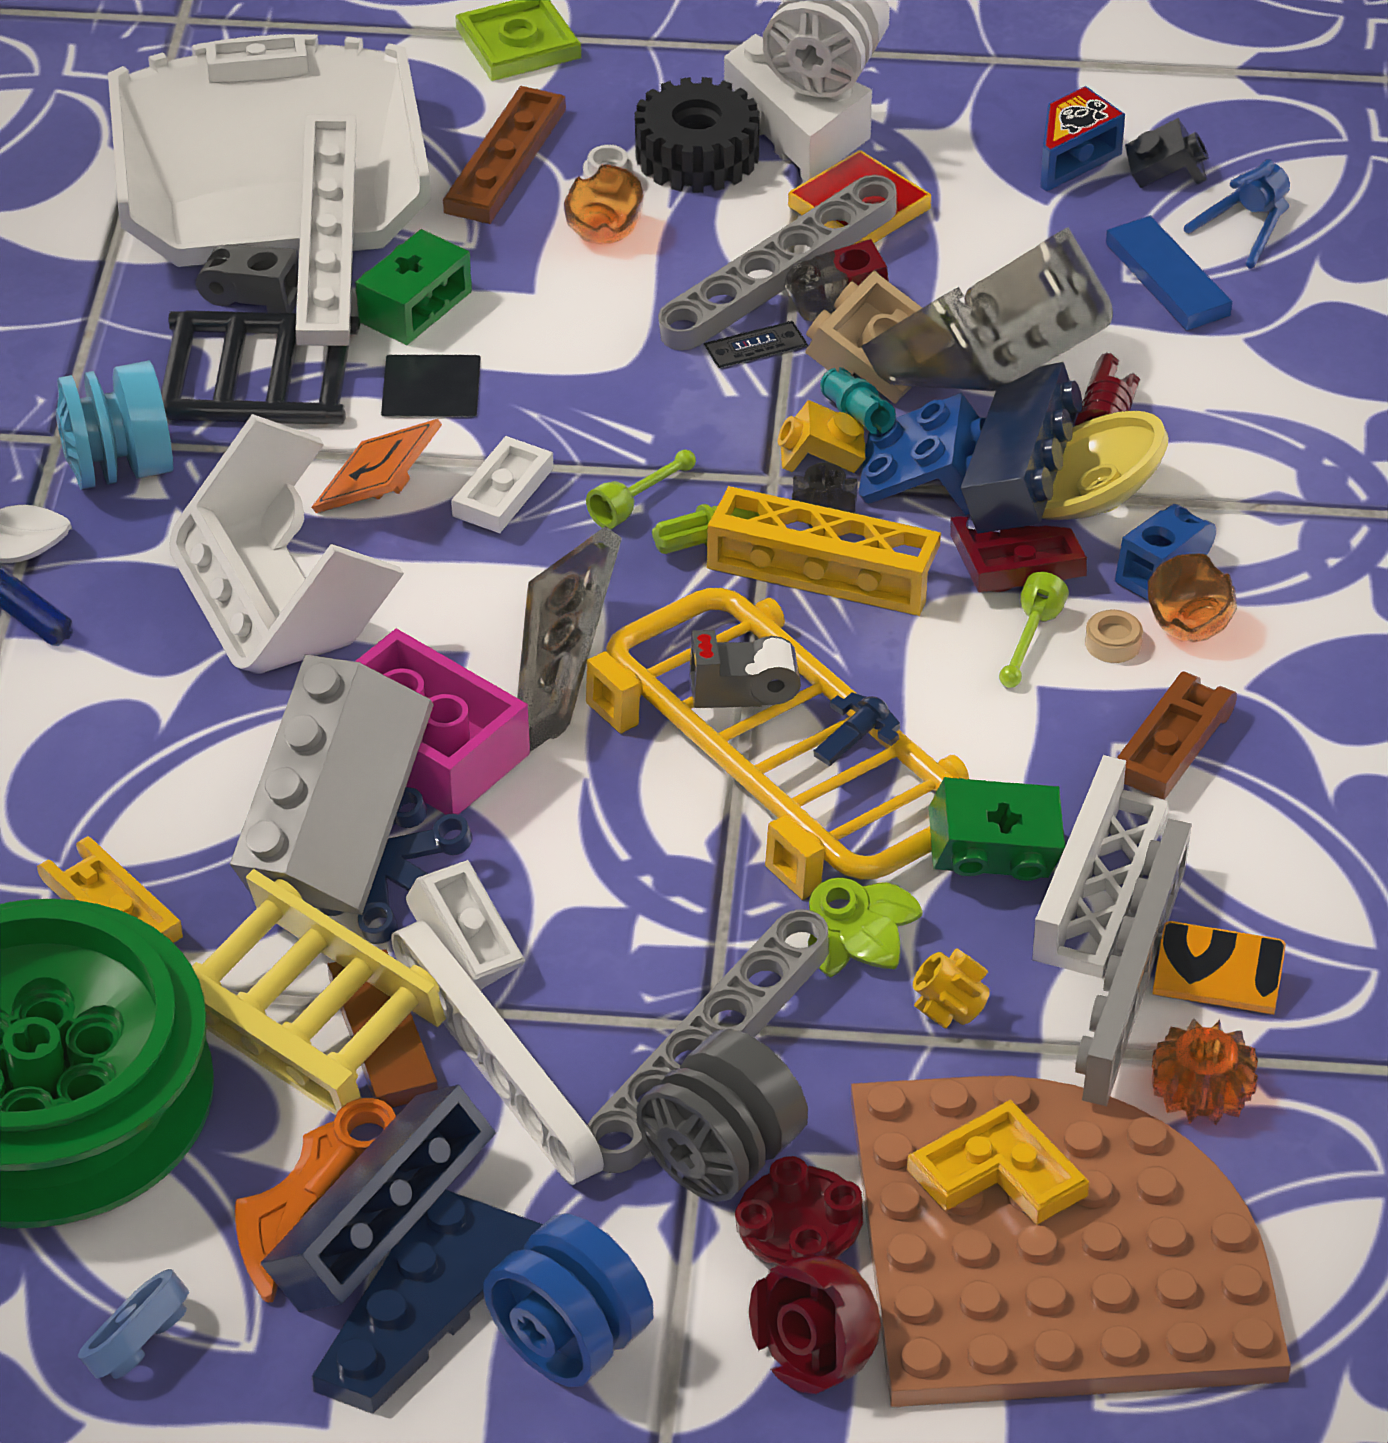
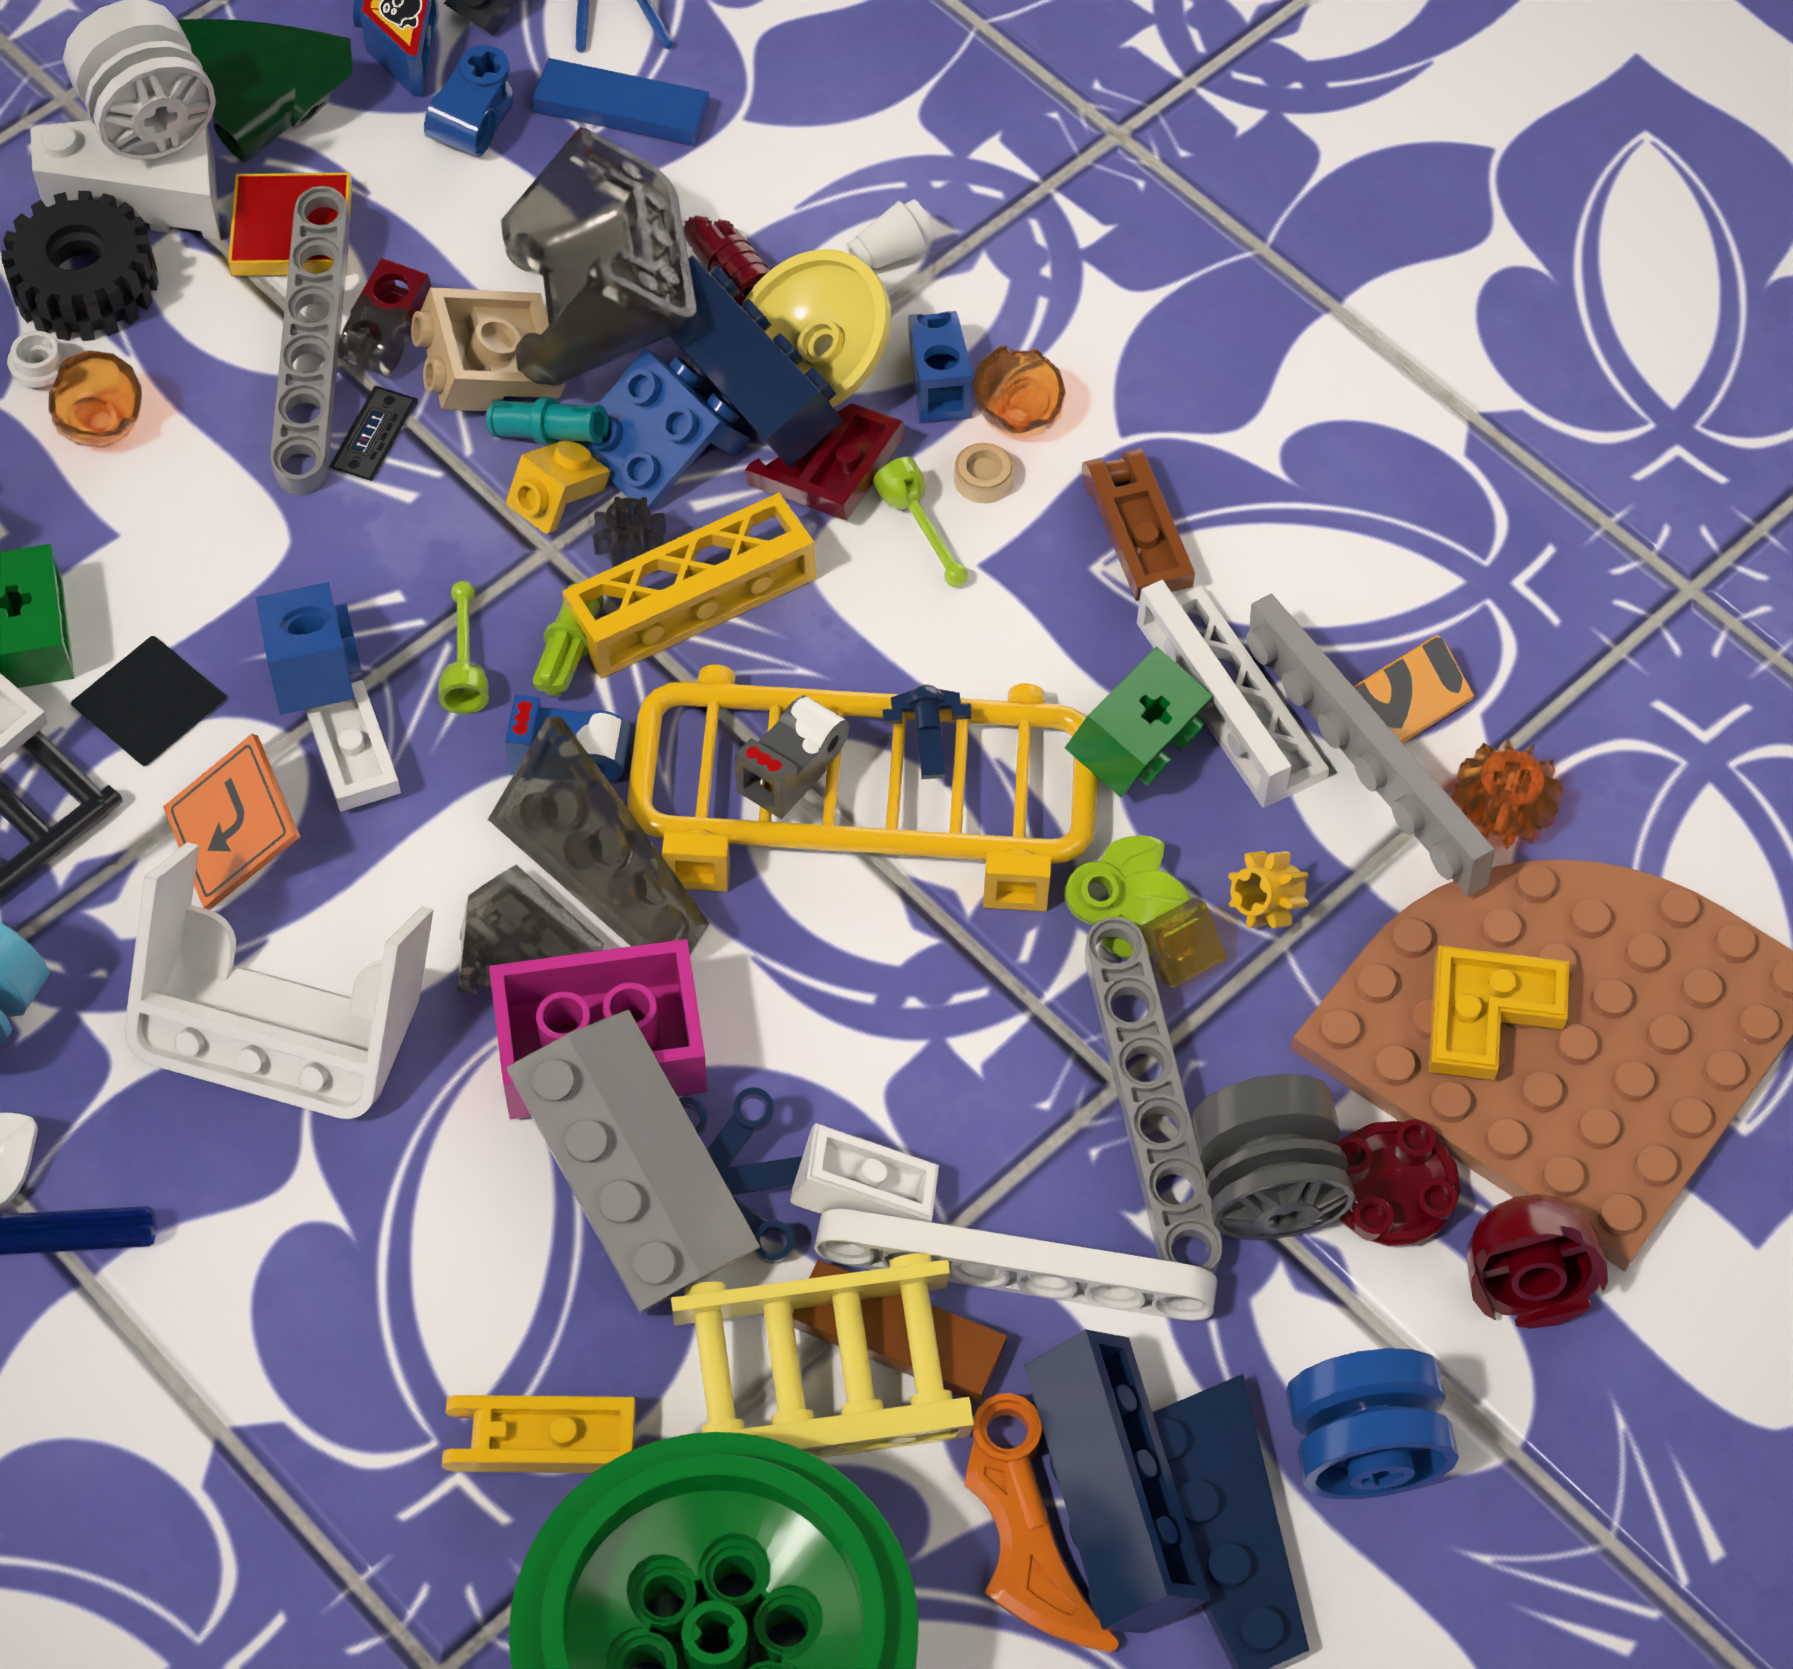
camera: 50 degrees left, 15 degrees up
none -> dark green panel [177,19,353,162]
none -> blue brick [255,582,362,715]
none -> blue piece [424,44,514,157]
none -> clear smoke slope [457,864,604,994]
none -> blue leg [505,694,631,783]
none -> white cone [846,199,936,269]
none -> clear yellow plate [1140,897,1227,988]

